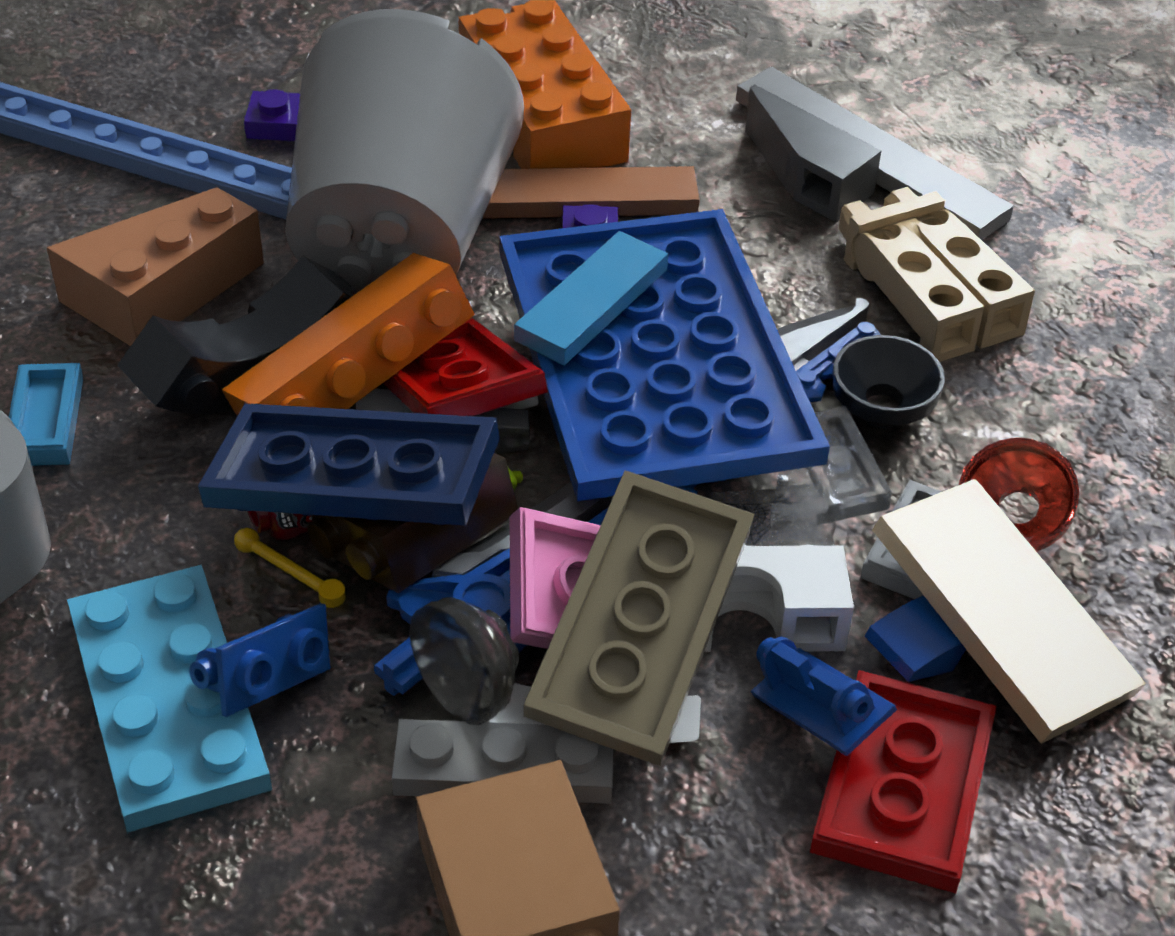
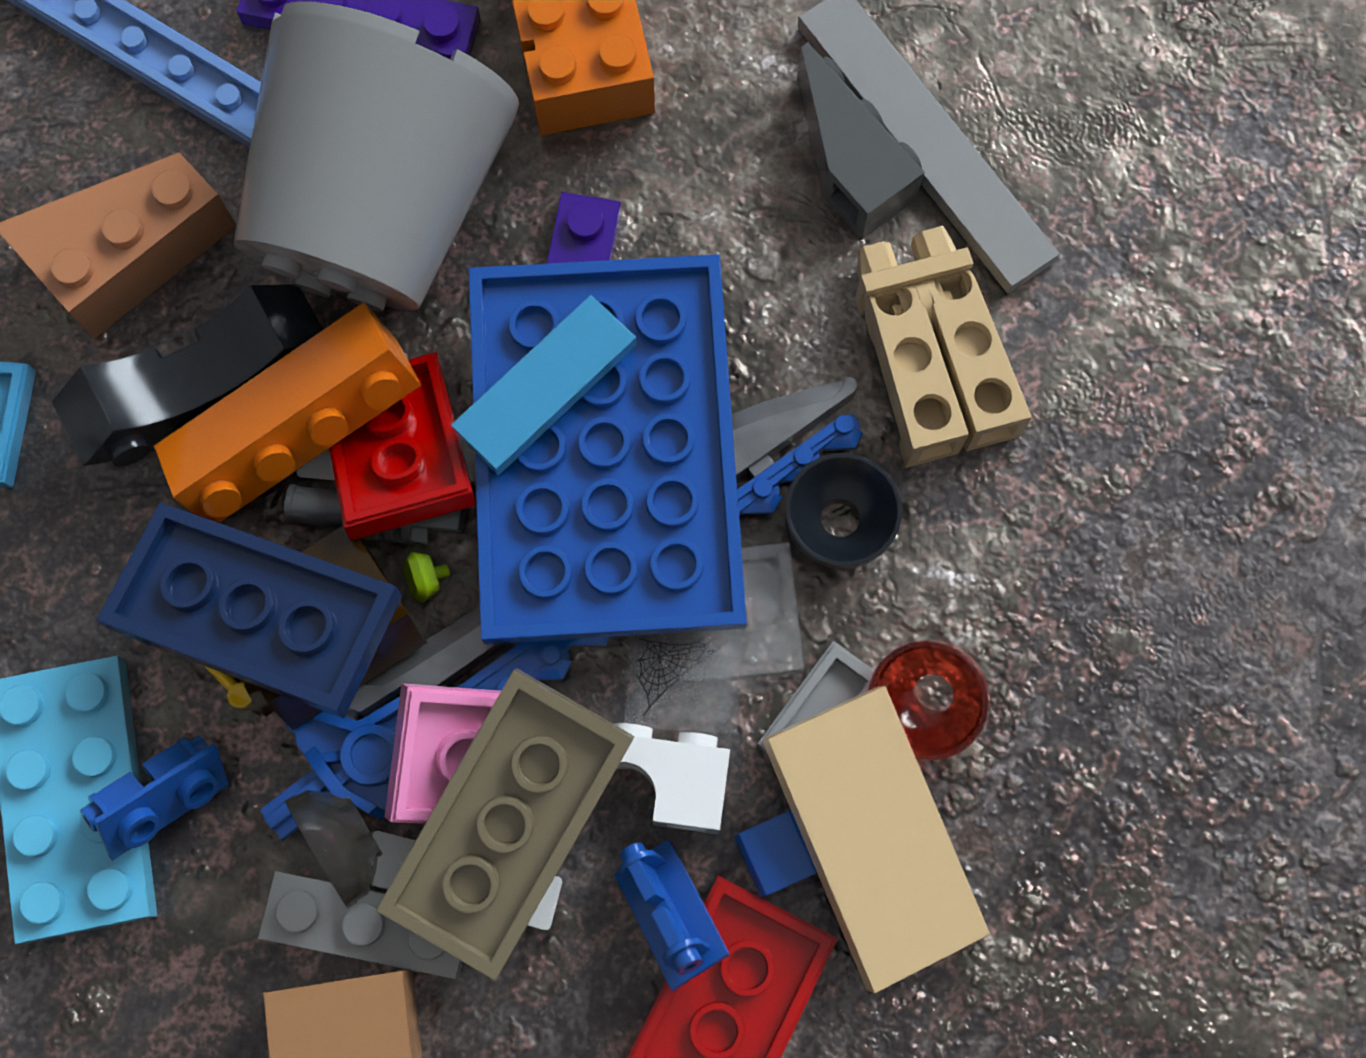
camera: 10 degrees right, 30 degrees up
nougat tile [483,166,699,219] -> none

